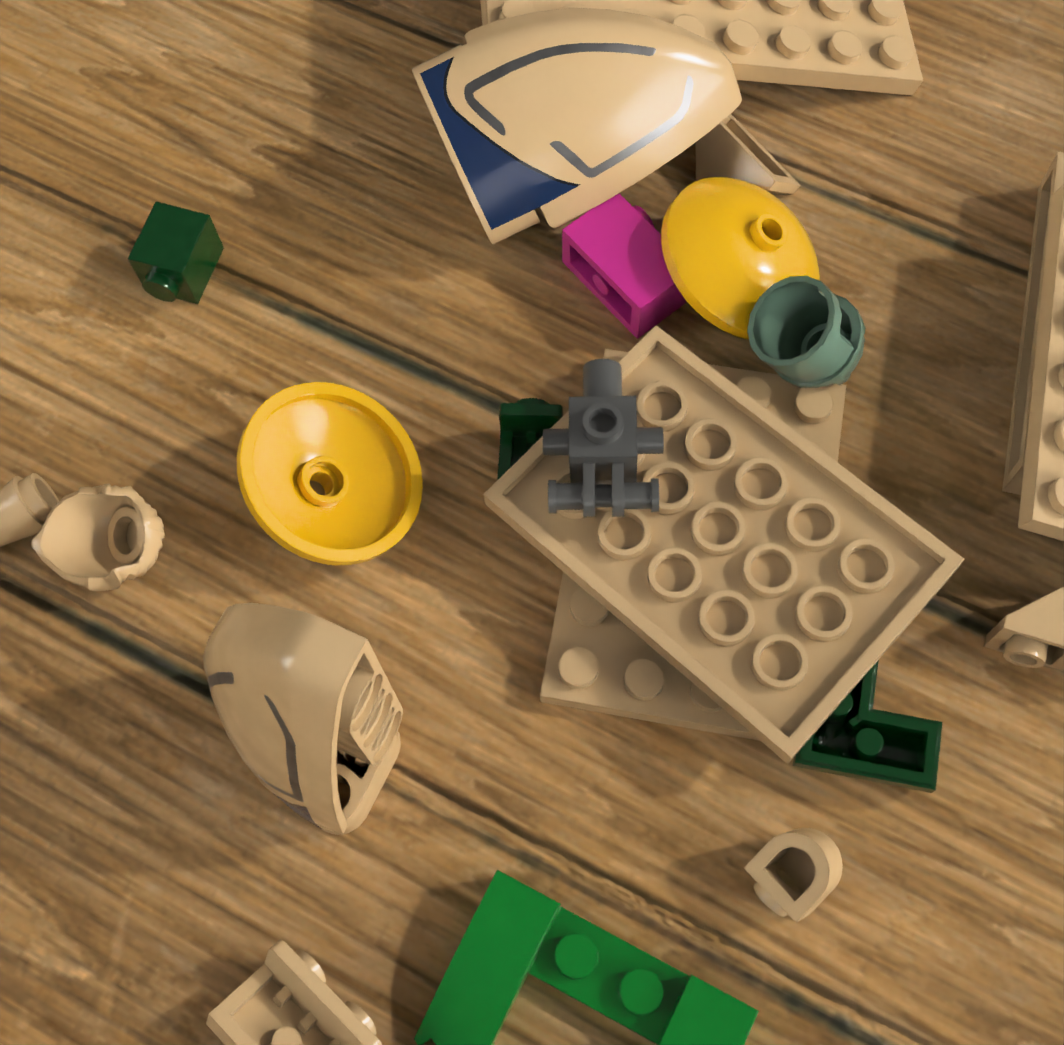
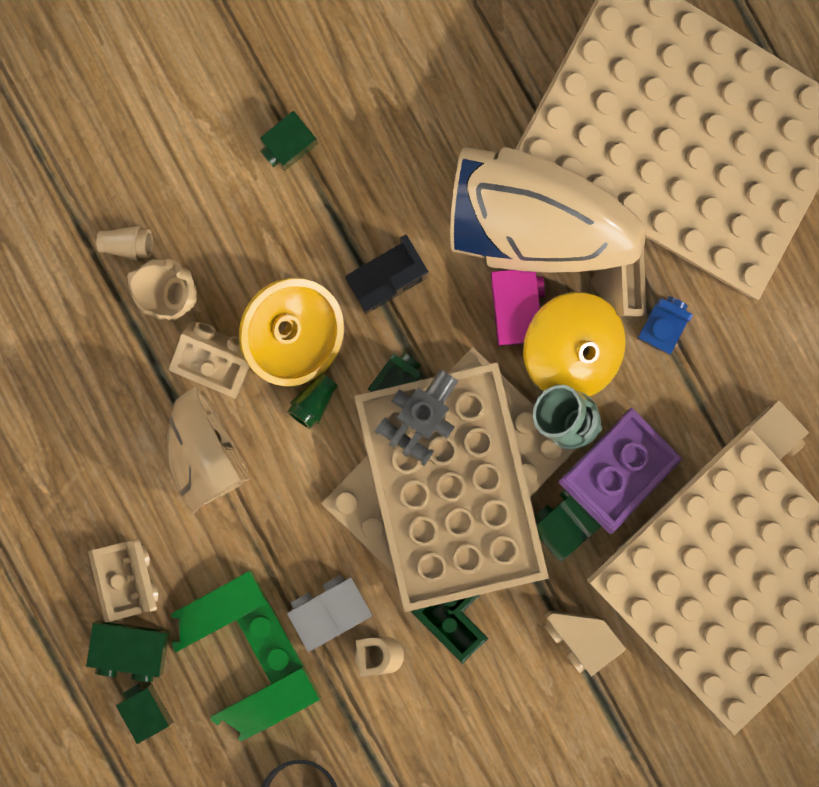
camera: 30 degrees right, 20 degrees up
none -> tan bracket [168,321,249,399]
none -> dark green cone [287,373,338,429]
none -> light grey brick [287,575,373,652]
none -> black panel [345,234,429,314]
none -> dark green brick [534,489,602,562]
none -> medium lavender tile [558,407,683,534]
none -> blue bracket [637,296,693,355]

